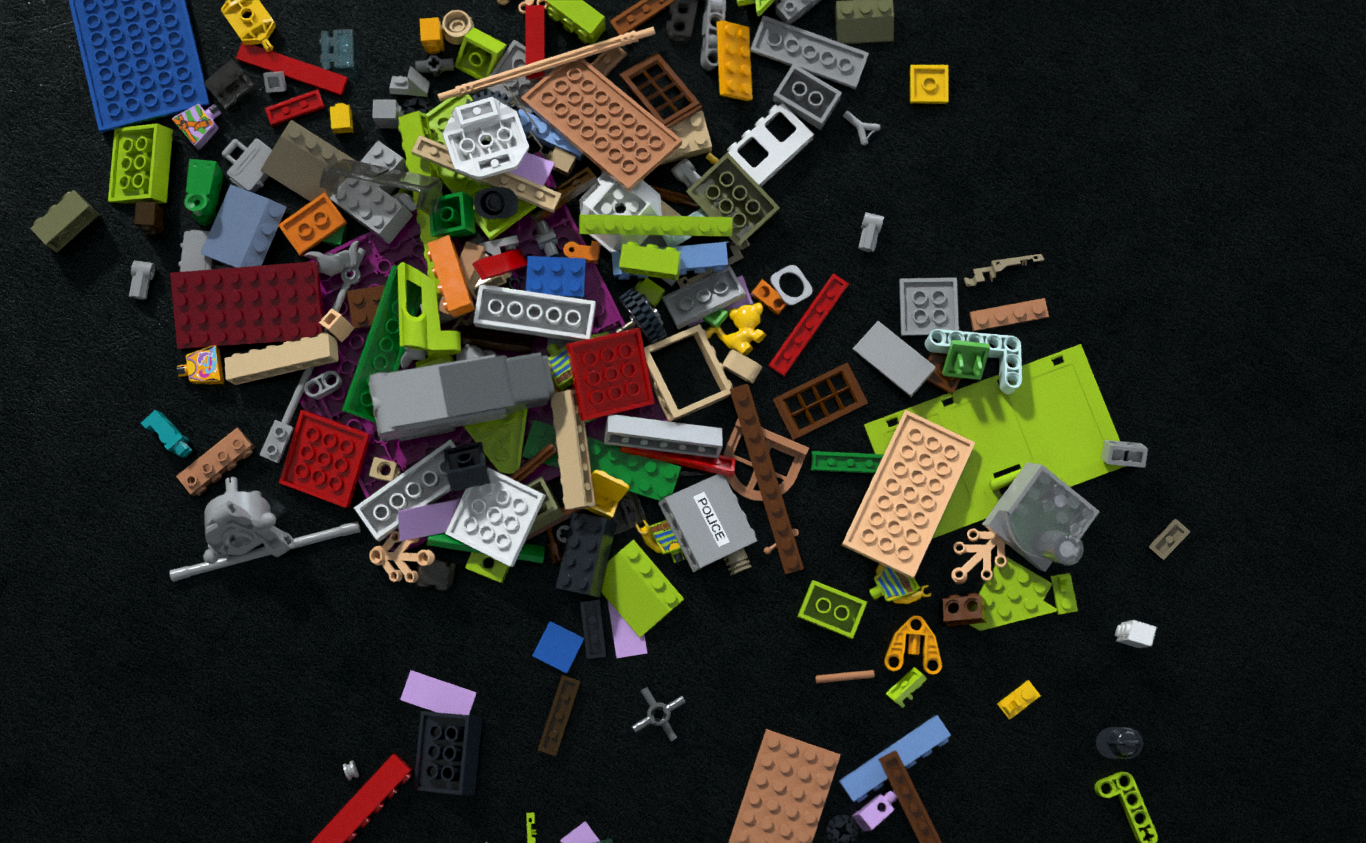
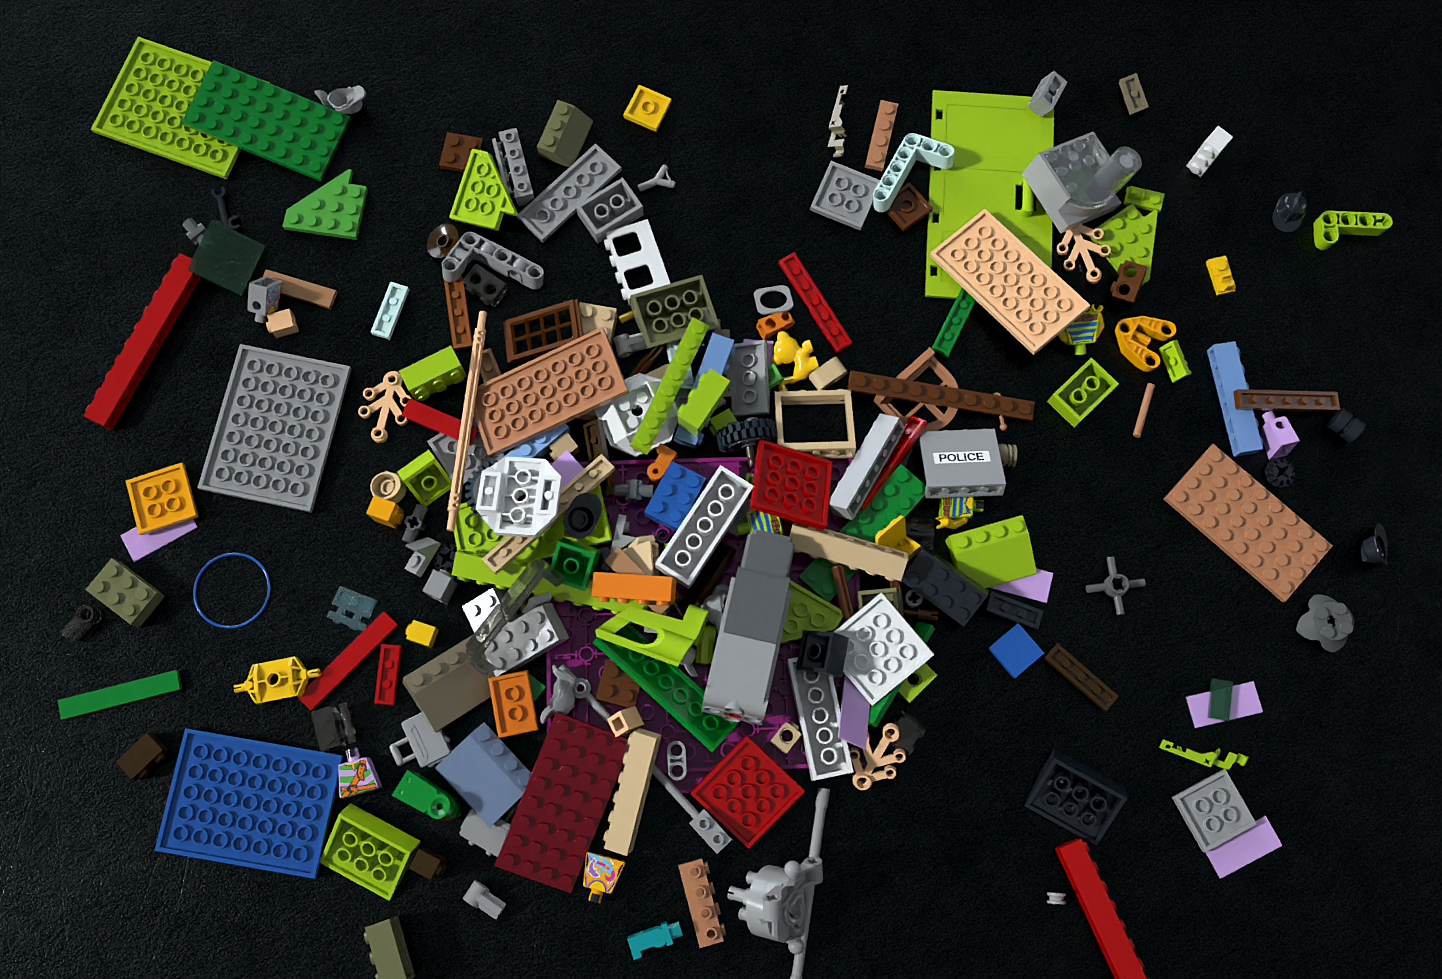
camera: 70 degrees left, 5 degrees down
light grey plate [263,71,286,92] -> none
lavender piece [400,670,476,715] -> none
red tile [472,249,527,280] -> none
dark tan piece [505,85,548,158] -> none
light orange plate [717,20,752,101] -> none
reddish brown piece [772,363,868,440] -> none
light grey tile [853,321,936,397] -> none
light grey piece [858,212,884,252] -> none
bright green plate [942,340,990,380] -> none

